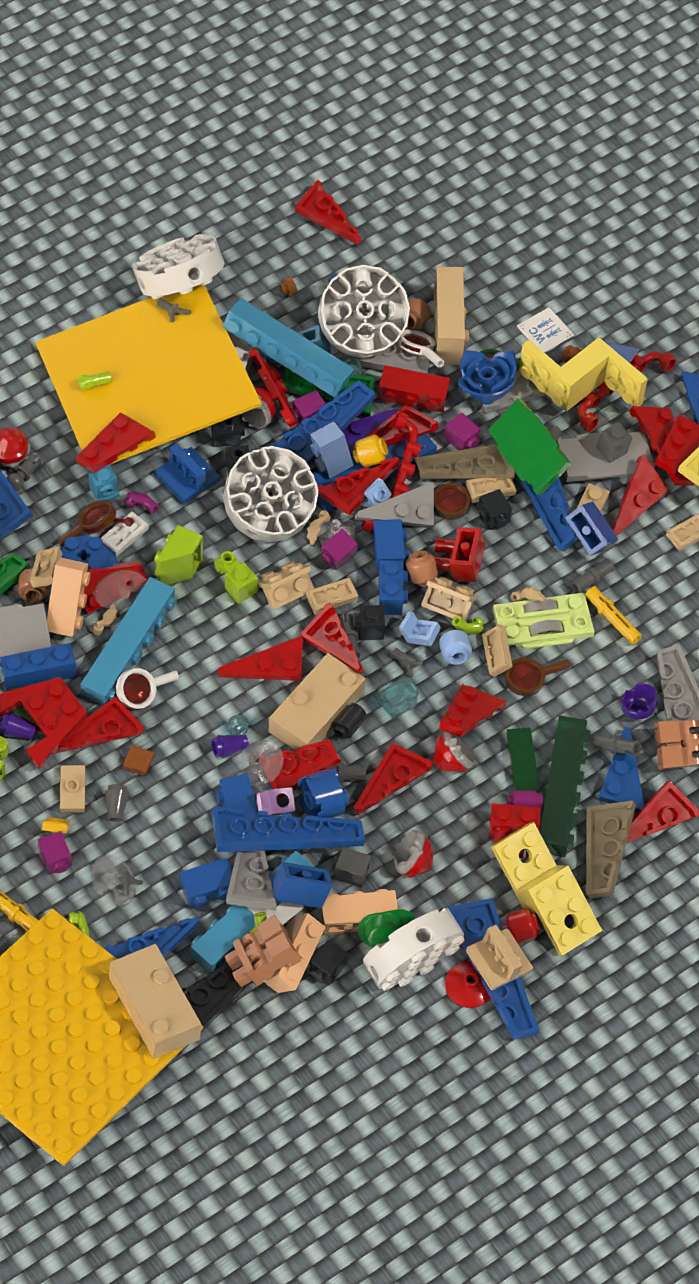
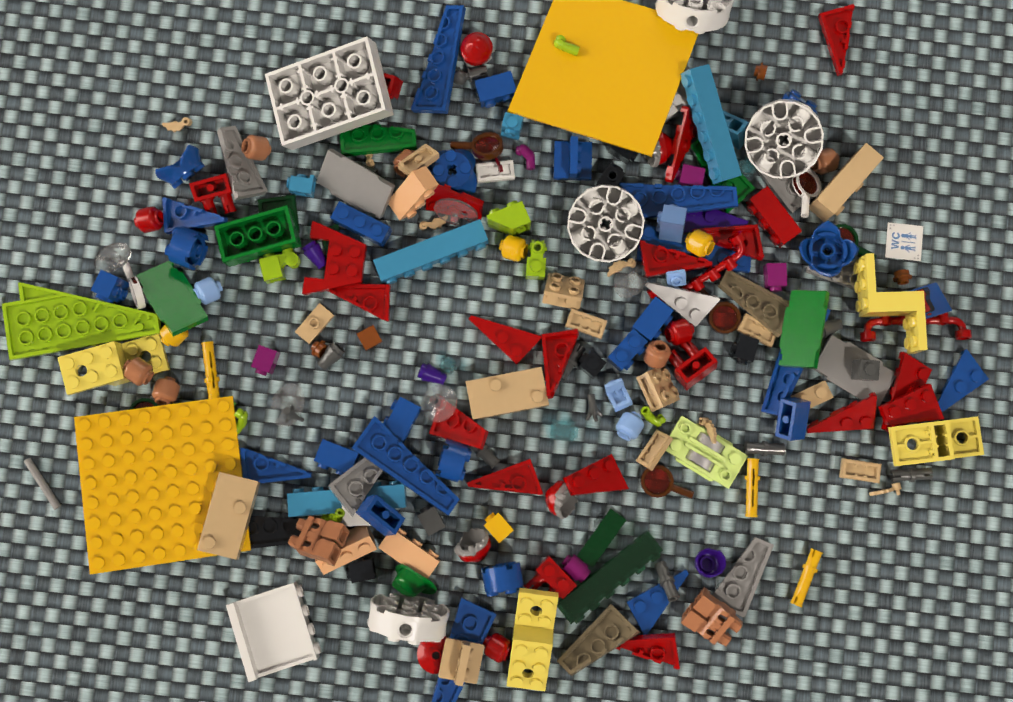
camera: 45 degrees right, 25 degrees up
yellow tile [42,817,71,834] -> none
red wing [75,412,156,473] -> none
piece [116,668,179,709] -> none
dark grey bar [157,298,191,322] -> none
lavender bracket [256,787,296,815] -> none
magenta brick [321,528,358,570] -> none
black brick [332,703,366,738] -> none
none -> white panel [226,582,321,682]
none -> dark orange plate [311,340,328,358]
none -> blue brick [475,71,516,108]
none -> blue brick [481,561,524,597]
none -> yellow brick [484,512,514,543]
none -> yellow head [499,235,528,262]
none -> red head [664,318,694,345]

